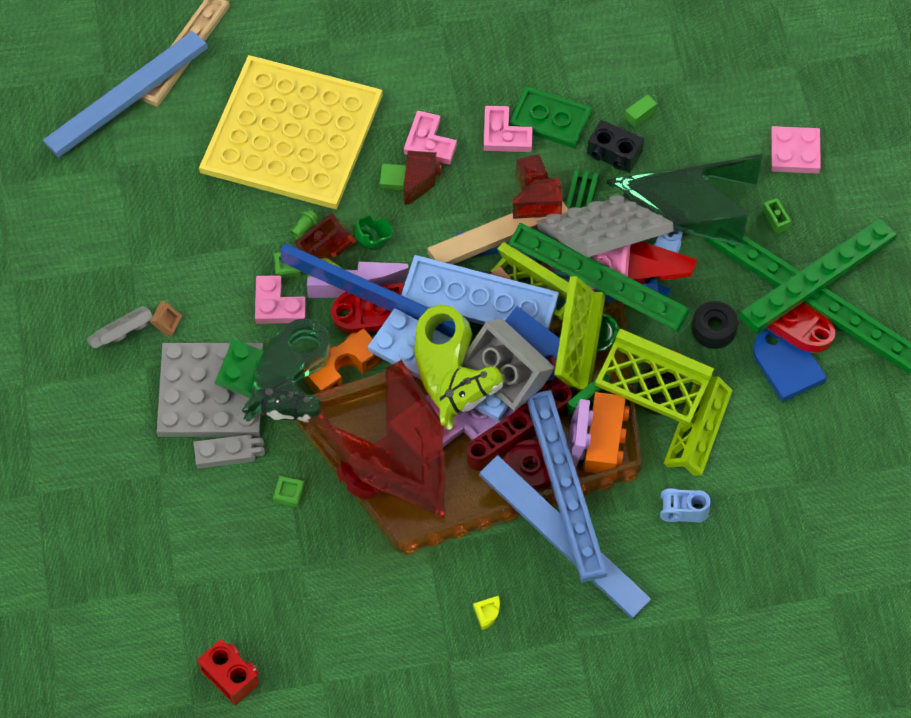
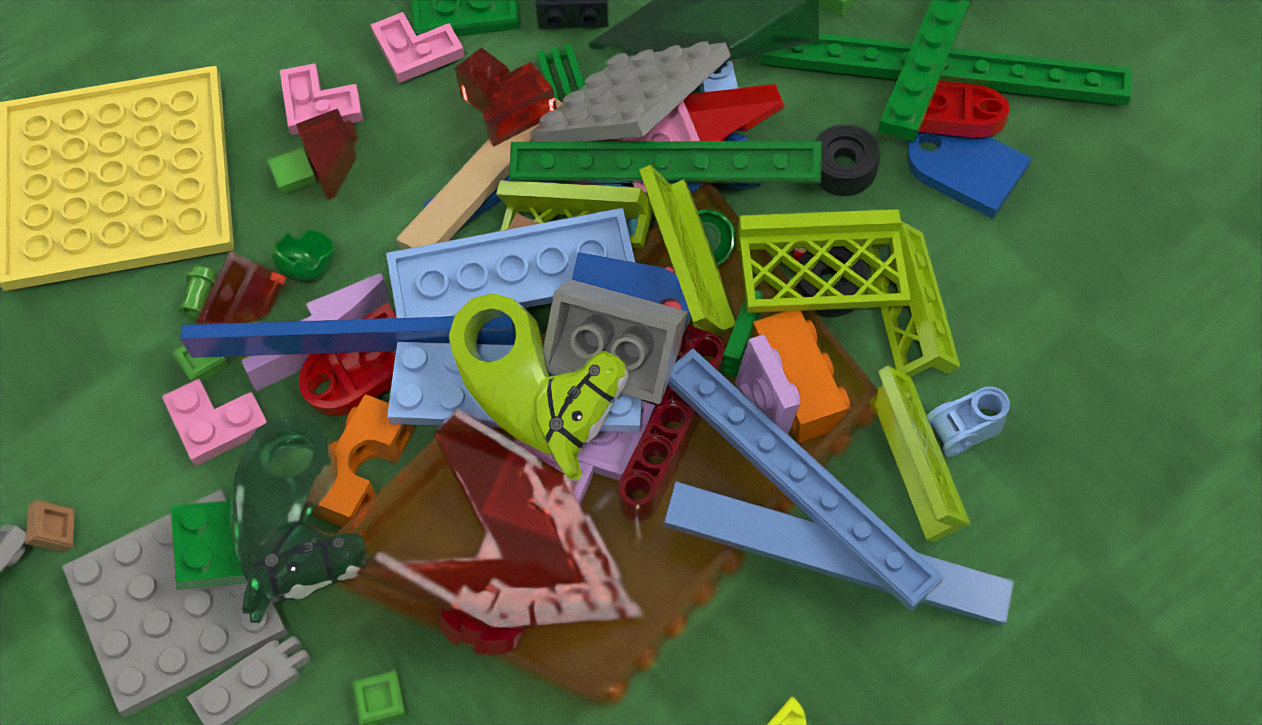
camera: 25 degrees left, 0 degrees up
dark red plate [505,440,551,490] -> none
none -> lime fence [869,365,970,543]

